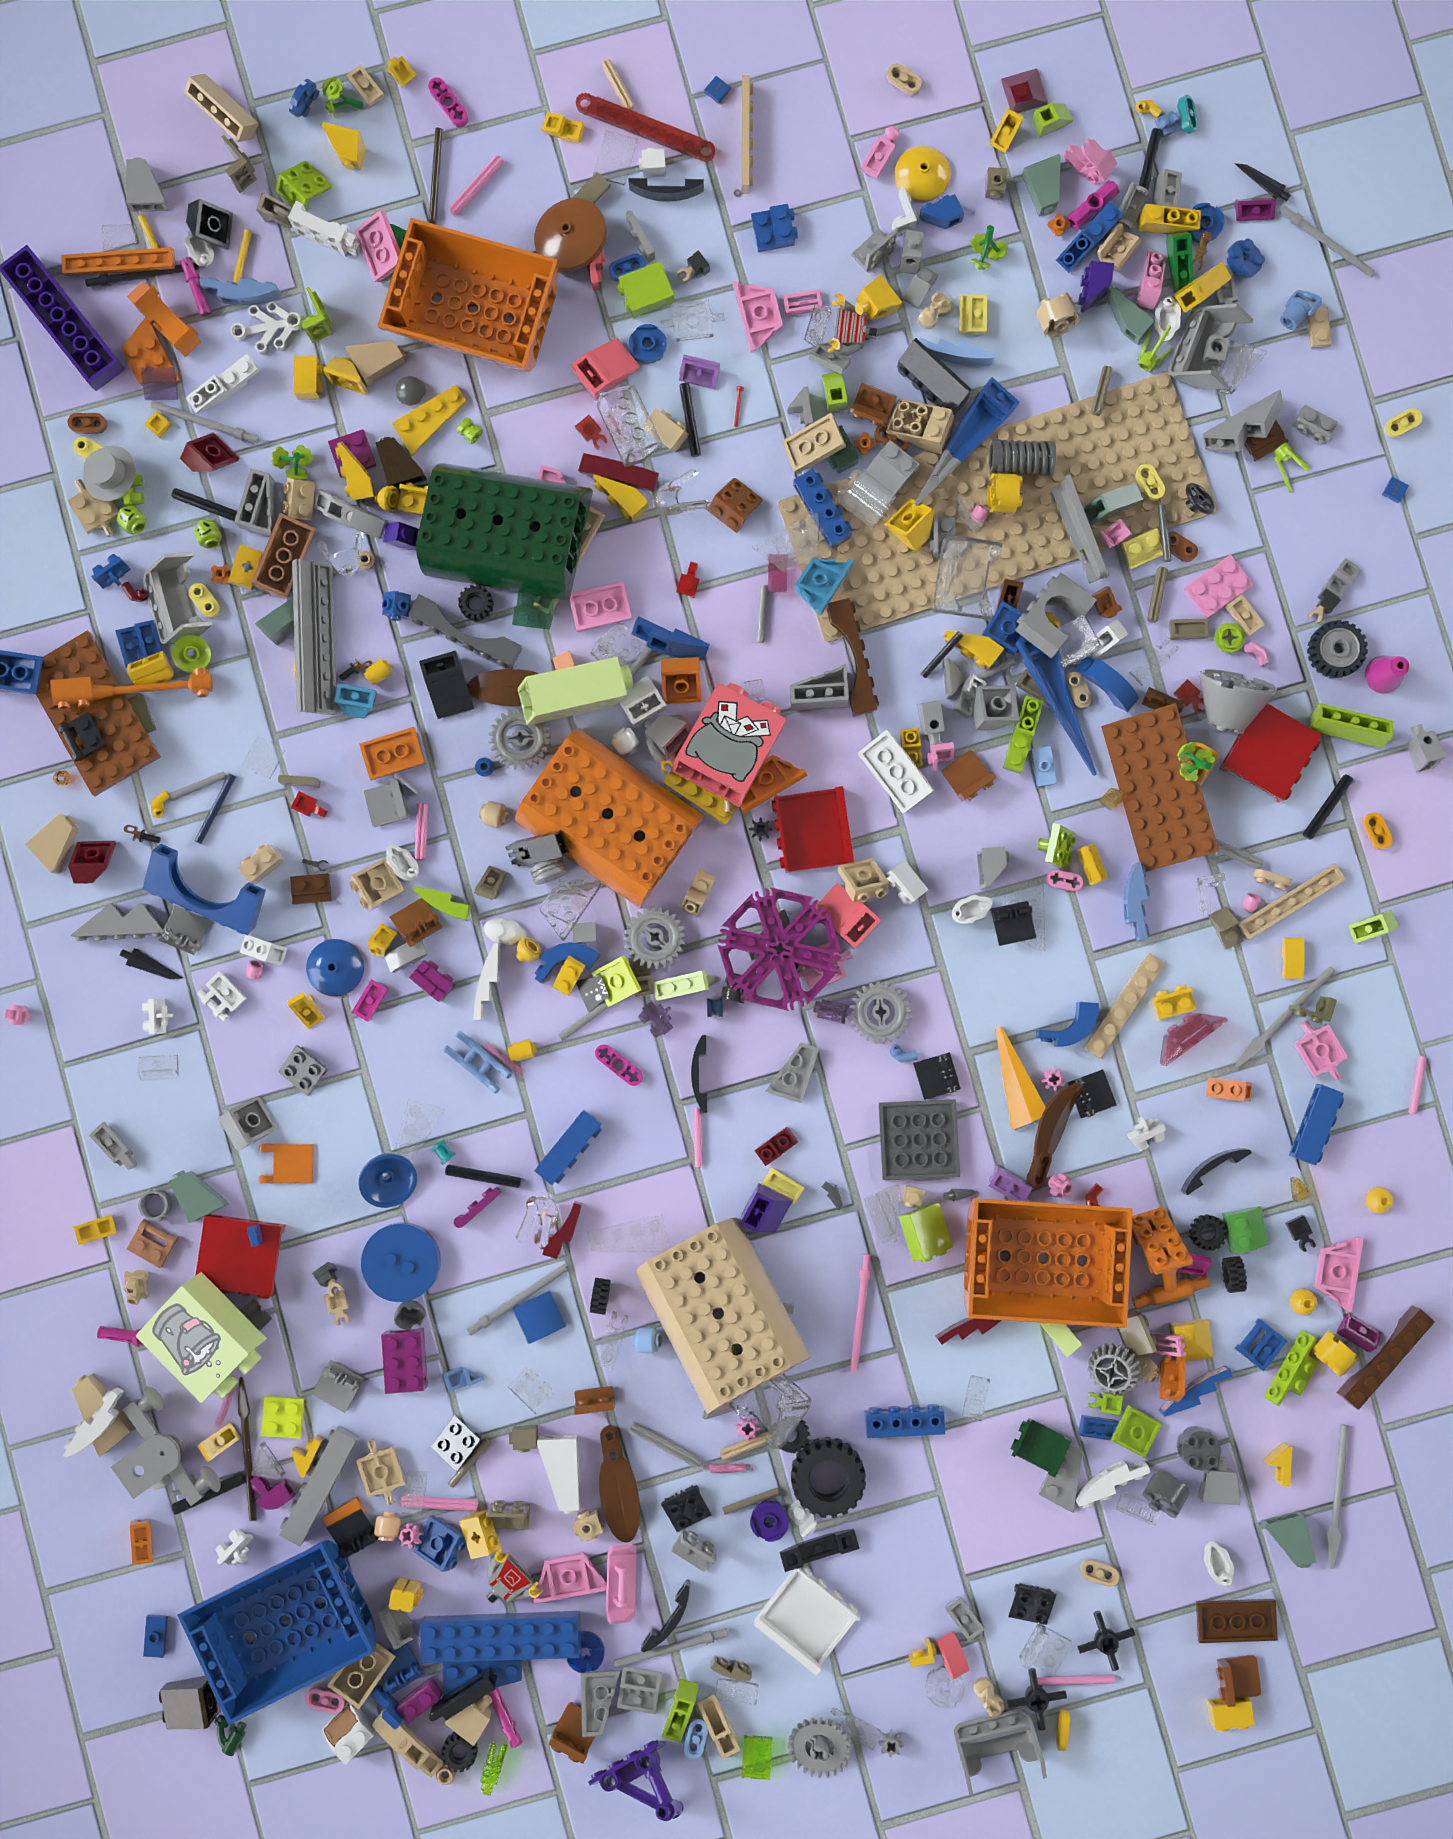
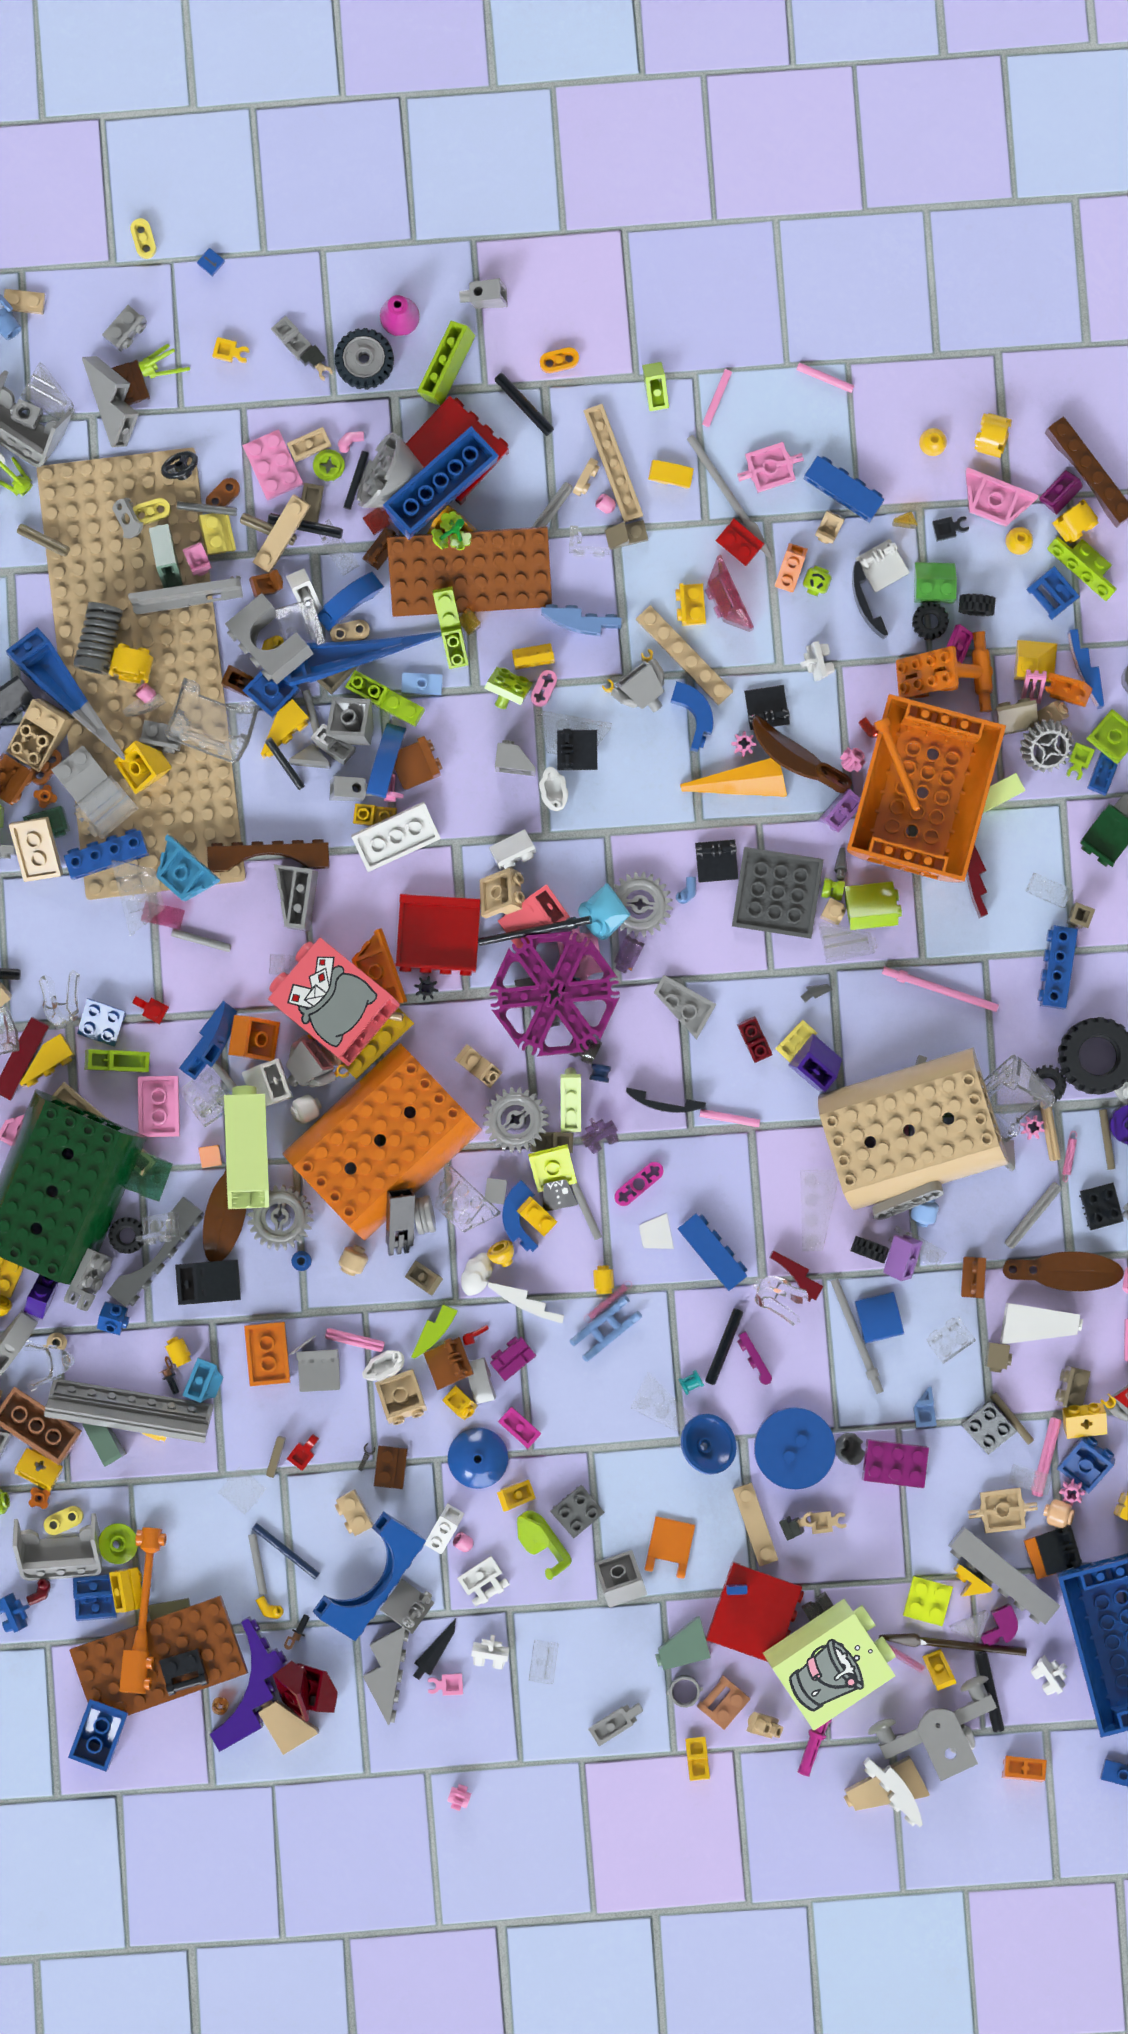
camera: 80 degrees left, 0 degrees up
light grey hinge [311,1360,364,1413] -> none
tan brick [572,1509,604,1541] -> none
dark orange bracket [707,478,763,533] -> none
olive bracket [1288,996,1337,1024] -> none
none -> light grey plate [64,1248,113,1311]
none -> hinge [77,998,126,1047]
none -> lime slope [84,1049,150,1072]
none -> light grey piece [112,498,144,539]
none -> clear bracket [136,1212,180,1245]
none -> dark purple arch [209,1616,287,1752]
none -> yellow plate [212,337,250,363]
none -> tan plate [253,494,311,573]
none -> black axle [268,513,343,539]
none -> dark red slope [273,1661,309,1722]
none -> black bar [343,451,369,510]
none -> blue slope [366,723,406,798]
none -> blue slope [383,426,499,540]
none -> bright pink plate [428,1673,463,1696]
none -> lime slope [433,587,469,669]
none -> red hand [463,1325,489,1345]
none -> black bar [478,916,592,946]
none -> lime piece [517,1510,572,1580]
none -> medium azure slope [578,883,631,940]
none -> light grey torso [602,649,664,712]
none -> white sticker [639,1213,674,1249]
none -> bright pink bar [702,369,732,427]
none -> red plate [715,518,765,566]
none -> tan plate [733,1482,778,1567]
none -> lime head [803,565,832,597]
none -> tan bracket [815,510,845,544]
none -> lime wheel [821,878,845,901]
none -> white hinge [855,539,910,593]
none -> light grey beam [872,1181,944,1220]
none -> orange piece [874,717,920,811]
none -> medium lavender hinge [883,1234,923,1281]
none -> yellow brick [974,413,1012,458]
none -> dark tan brick [1066,902,1095,929]

